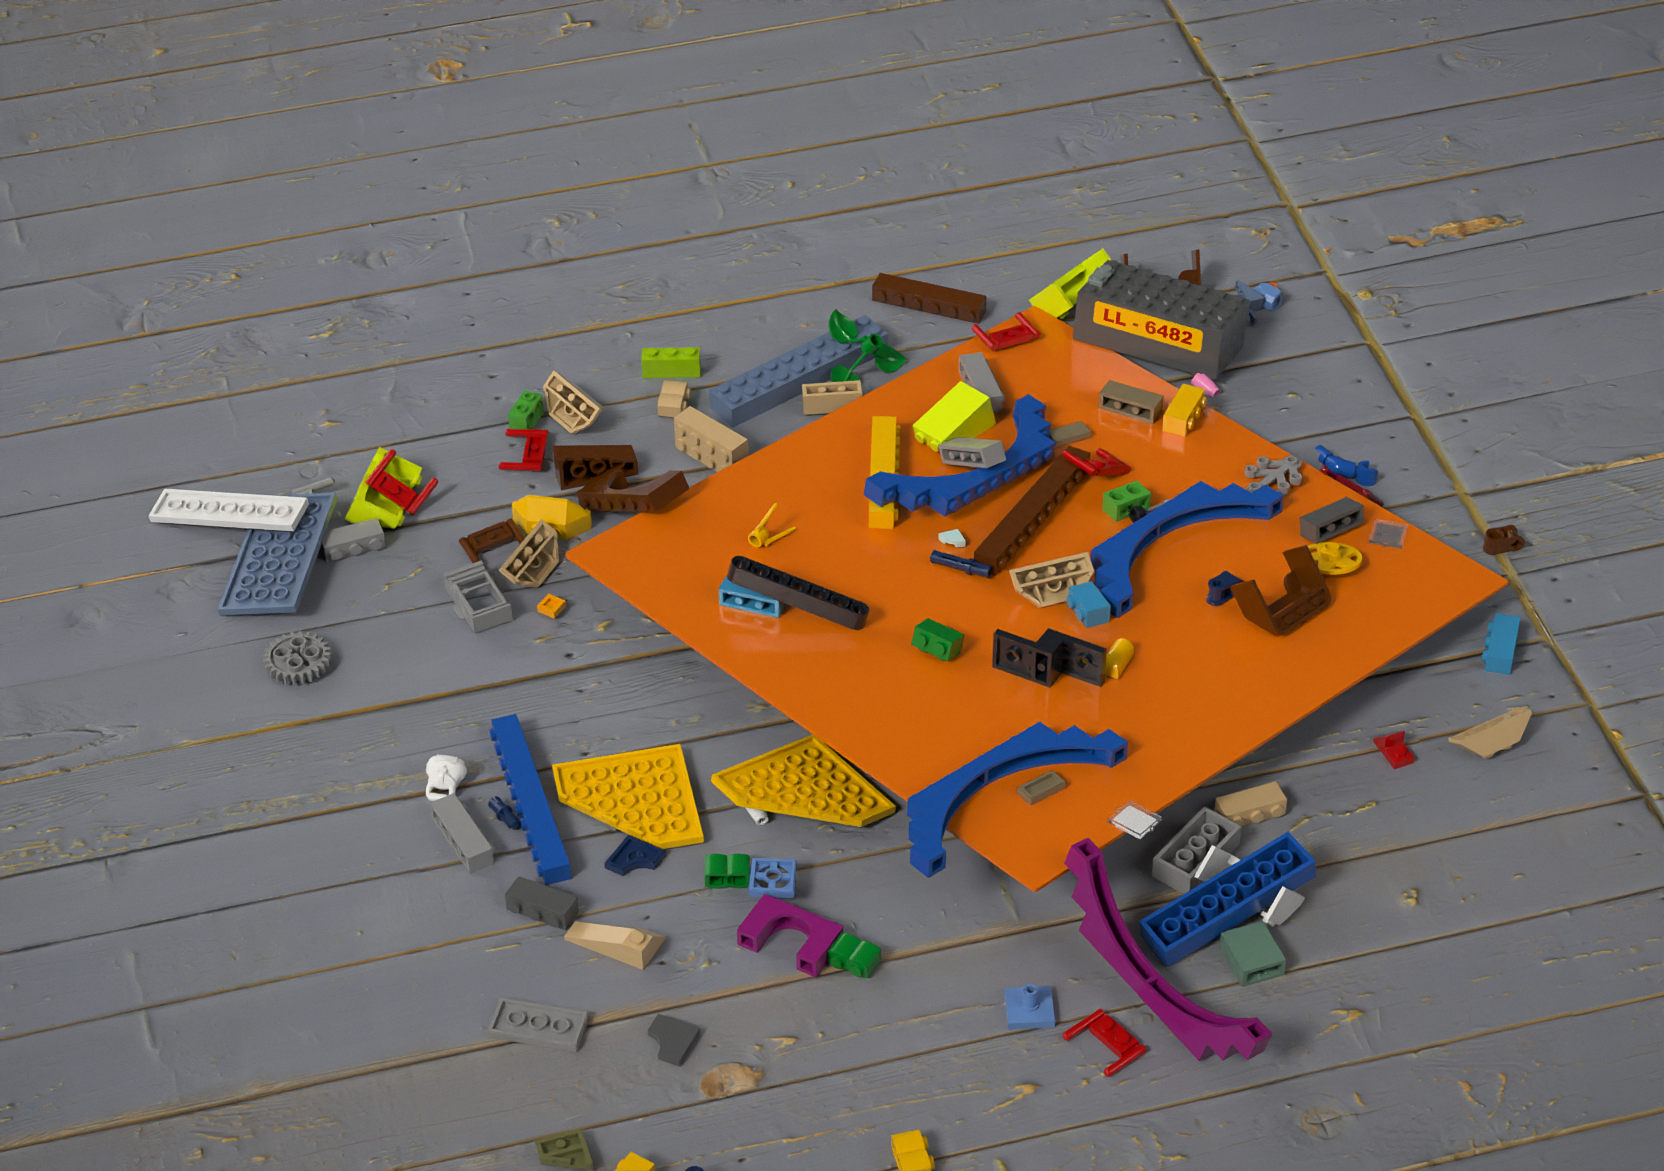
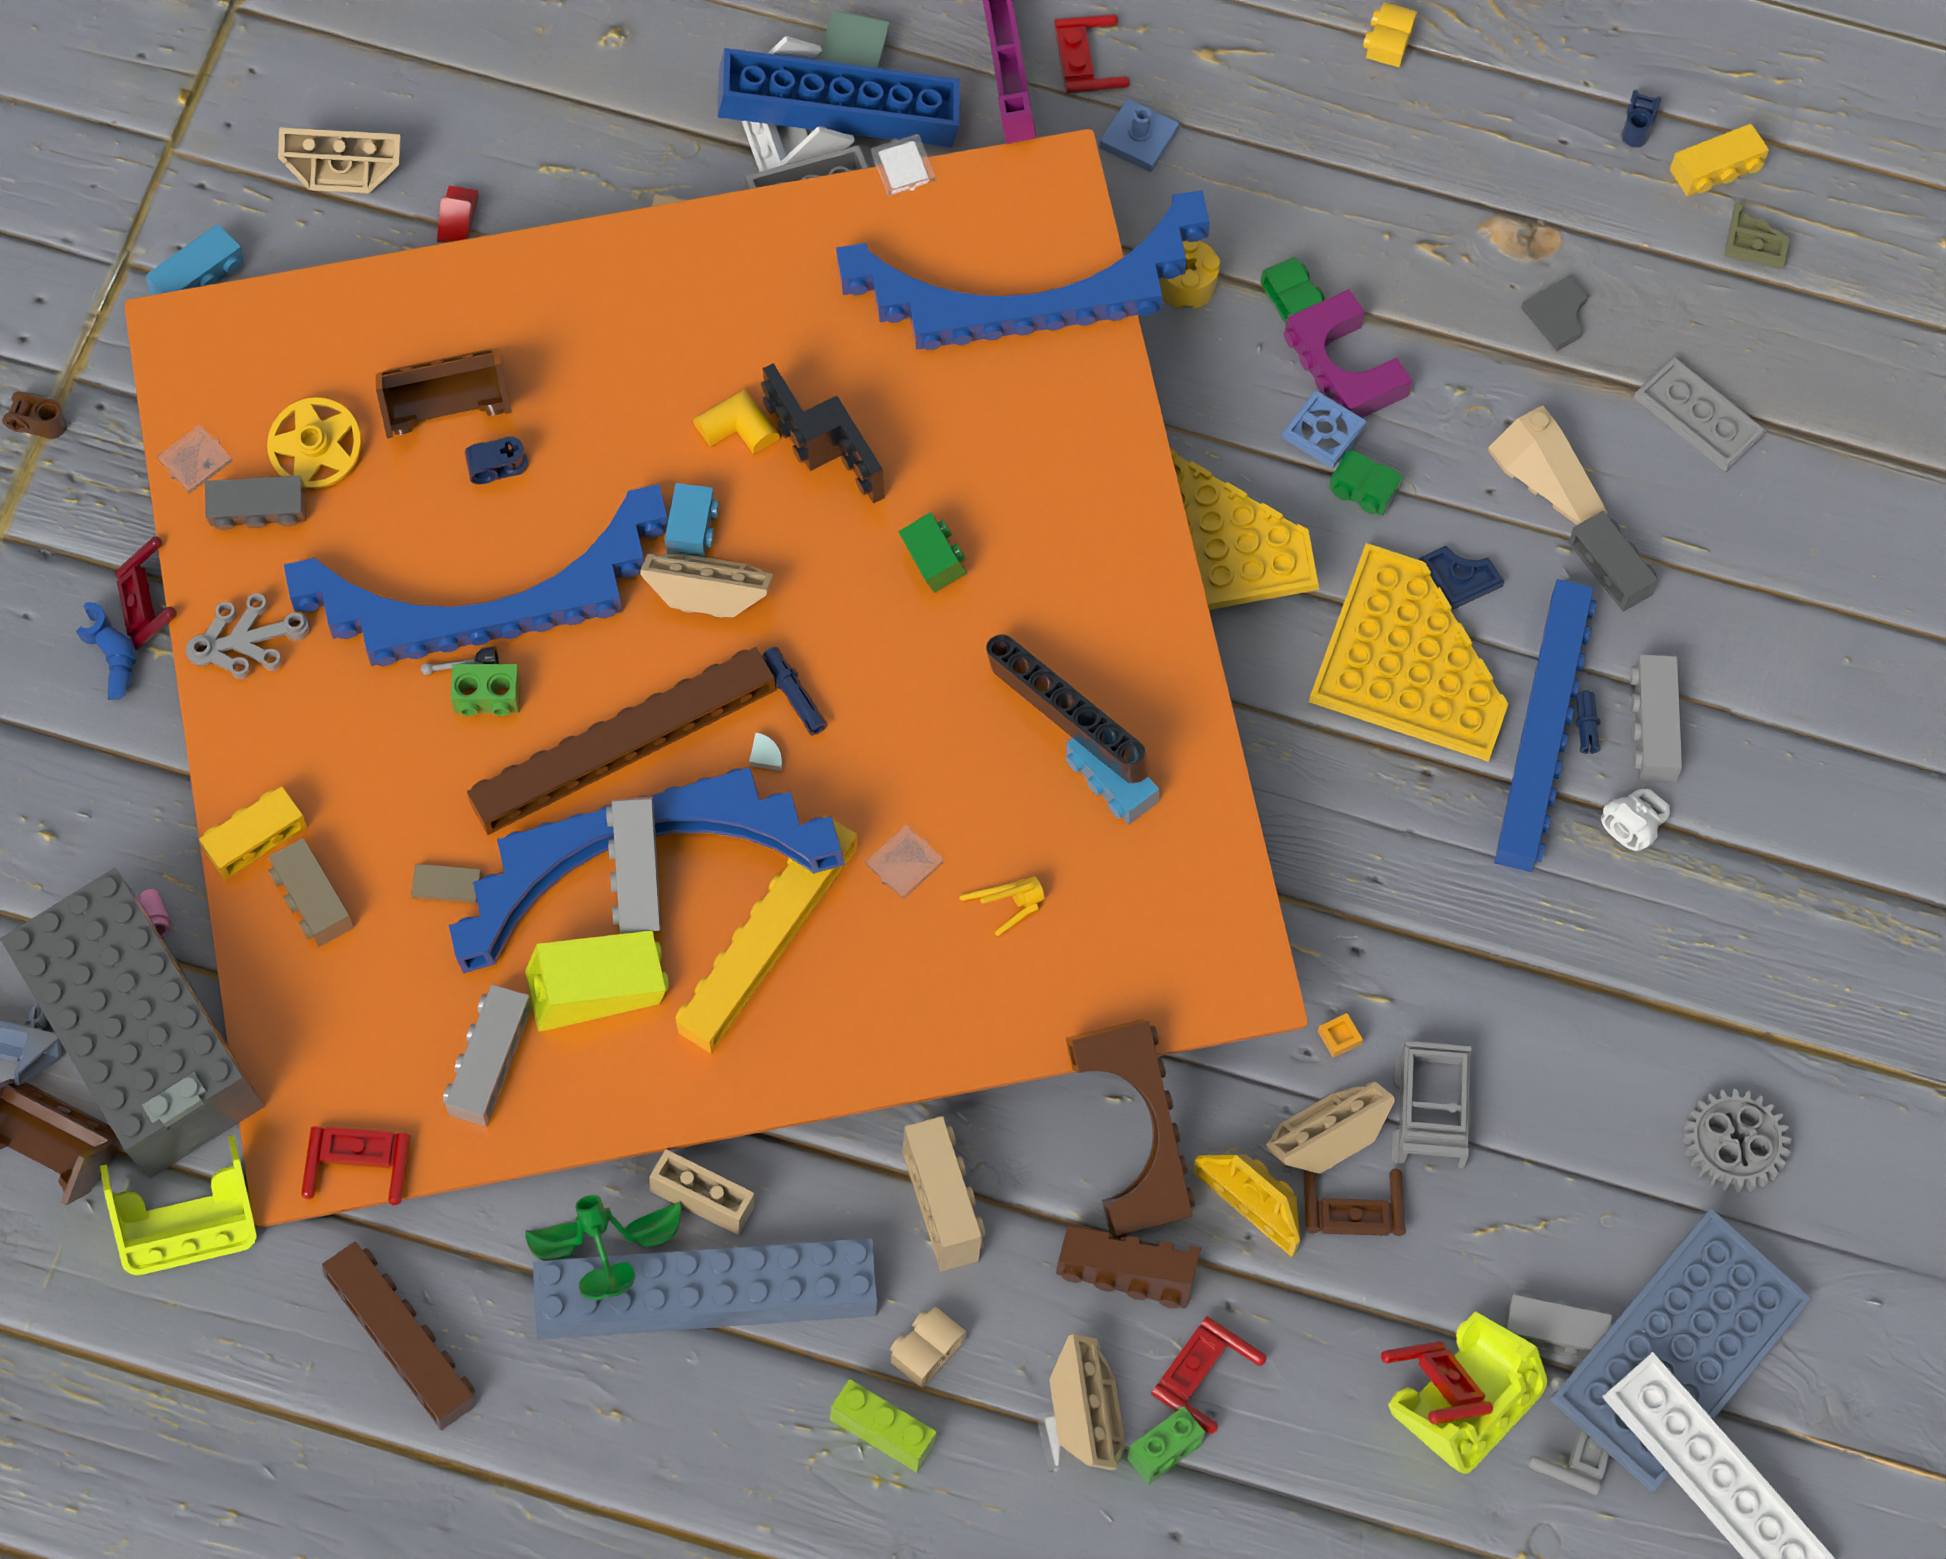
camera: 155 degrees left, 20 degrees up
dark tan tile [1017,770,1066,805] -> none
red plate [1062,448,1131,476] -> none
none -> clear piece [865,824,944,899]
none -> yellow brick [1159,241,1220,309]

